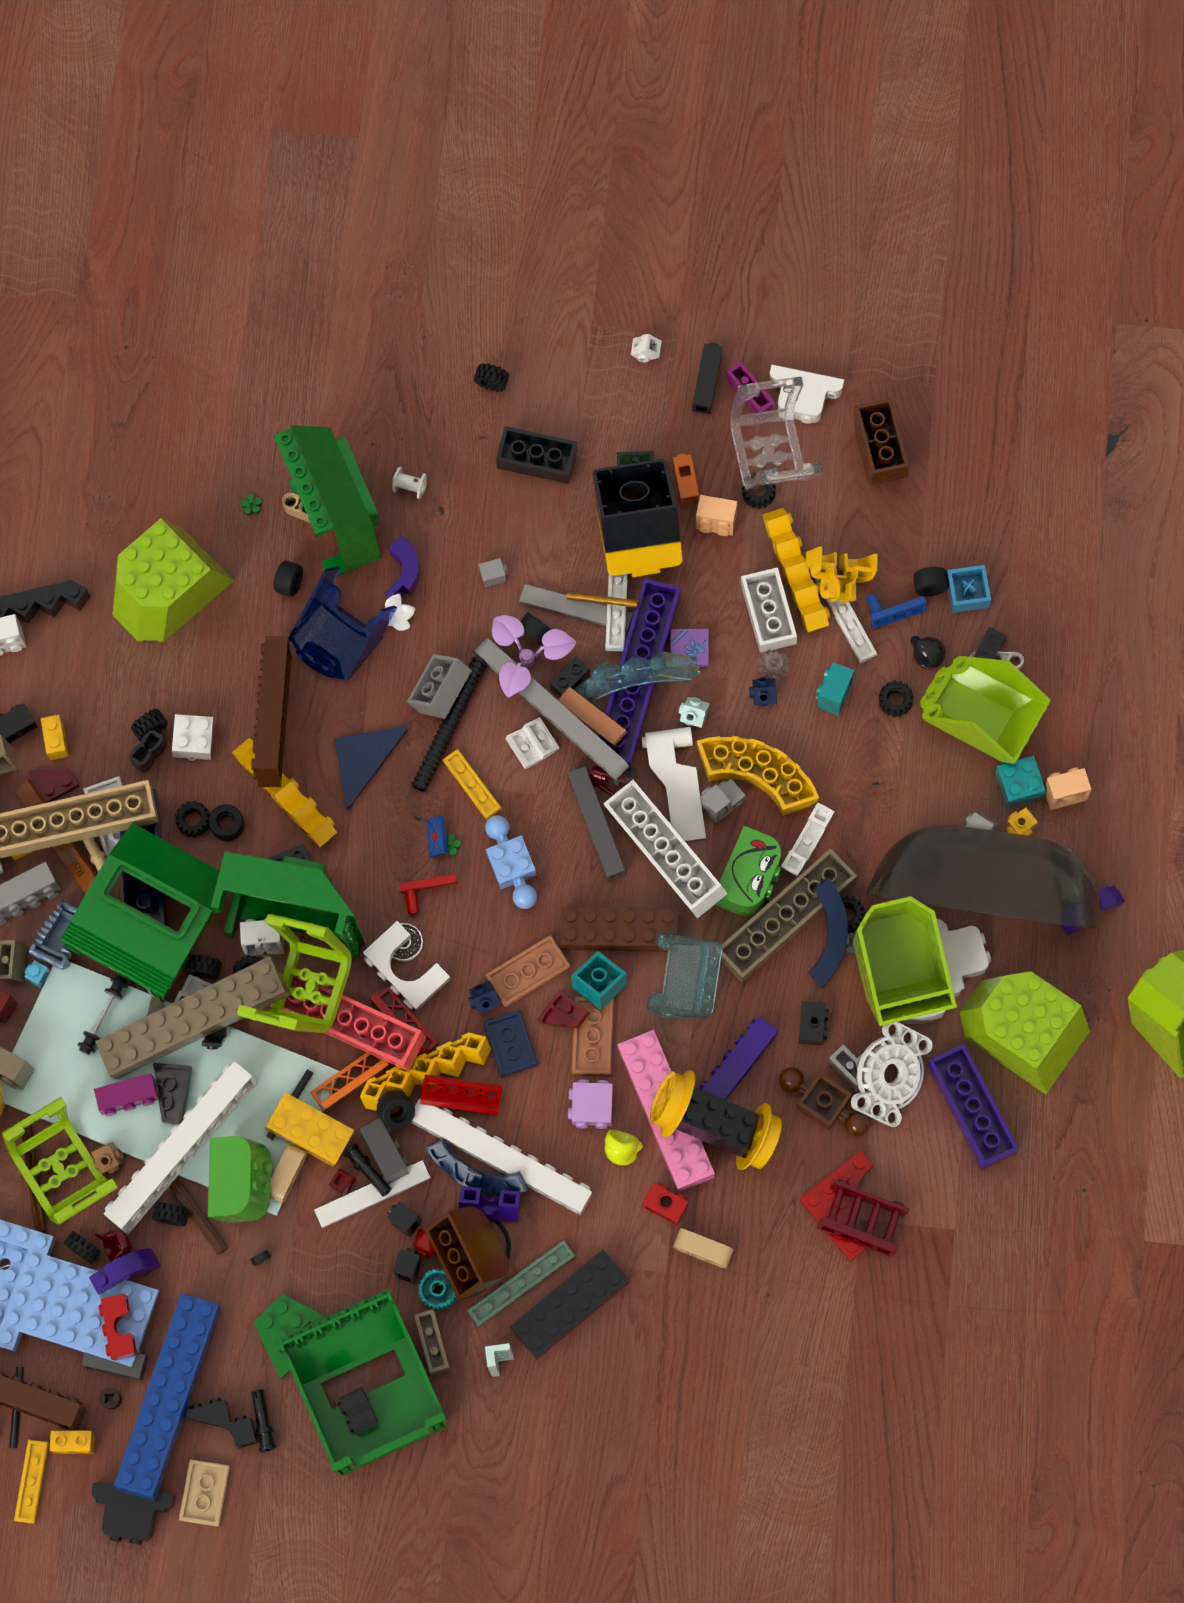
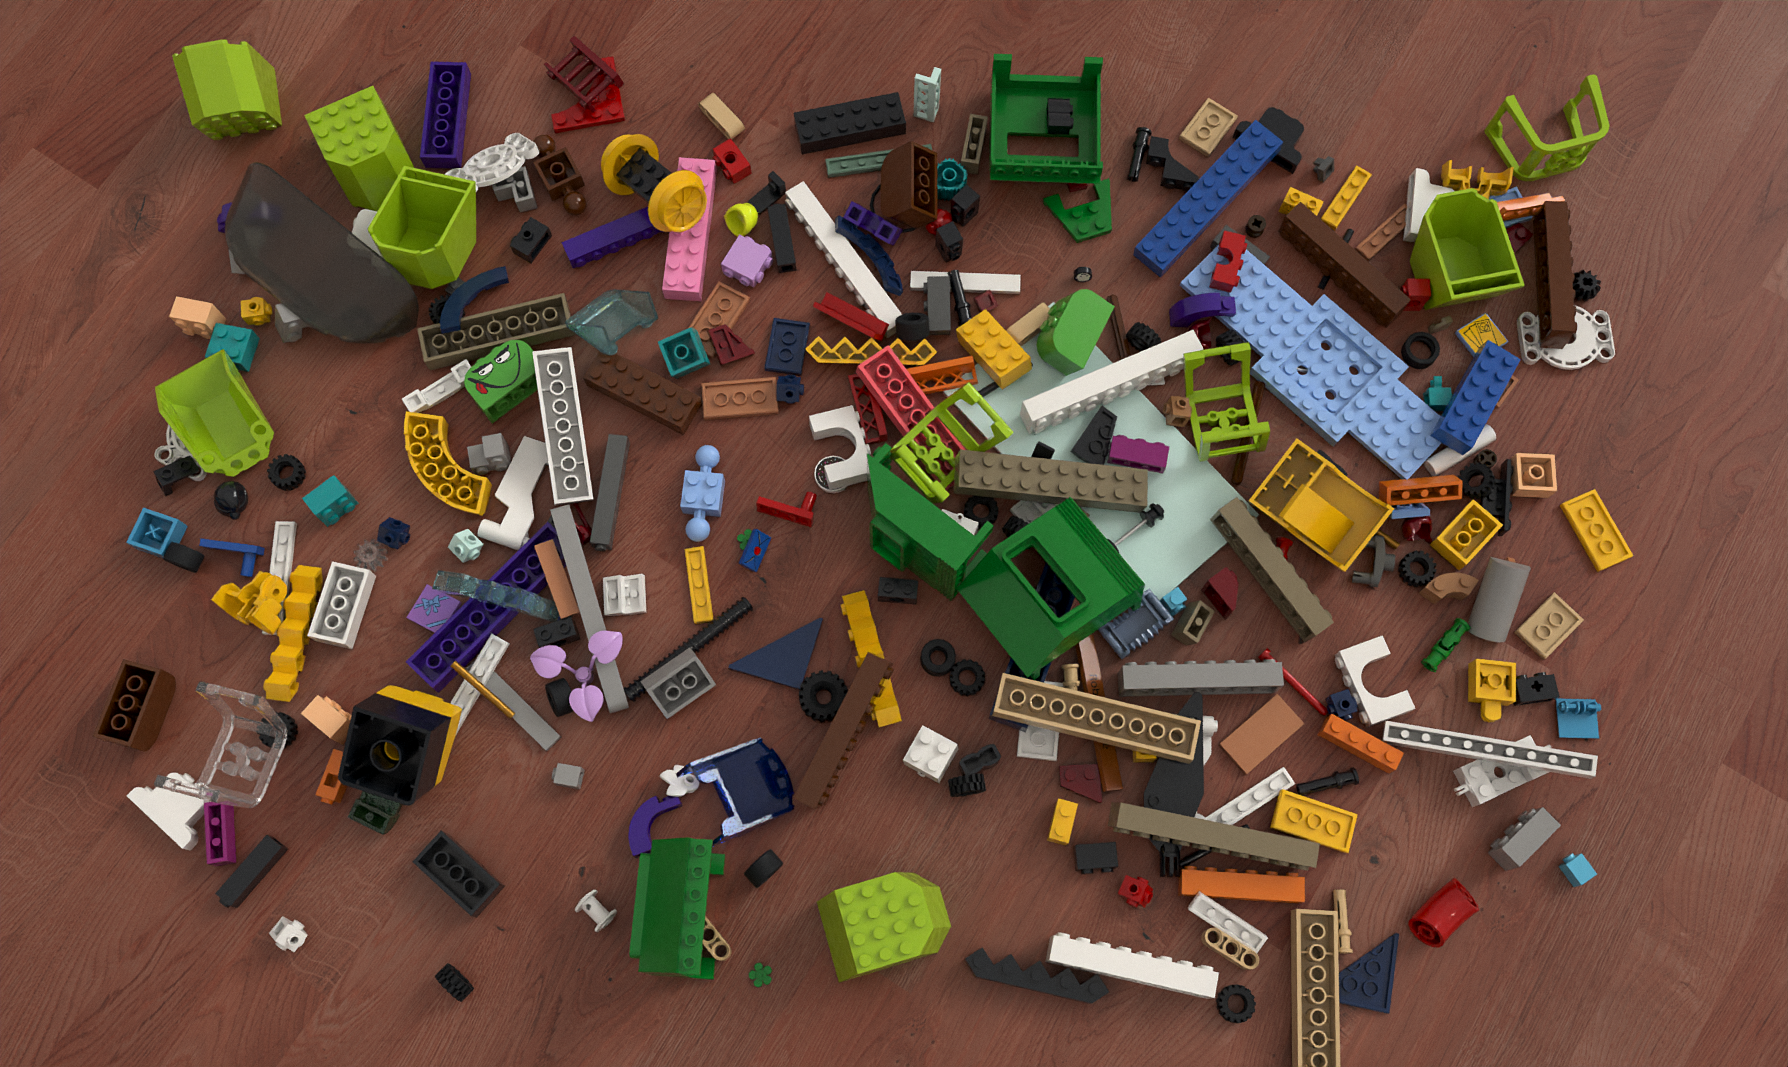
camera: 160 degrees left, 0 degrees up
none -> black bracket [748,171,786,214]
none -> black brick [767,204,797,273]
none -> black tyre [799,670,848,723]
none -> dark grey tile [1313,156,1334,183]

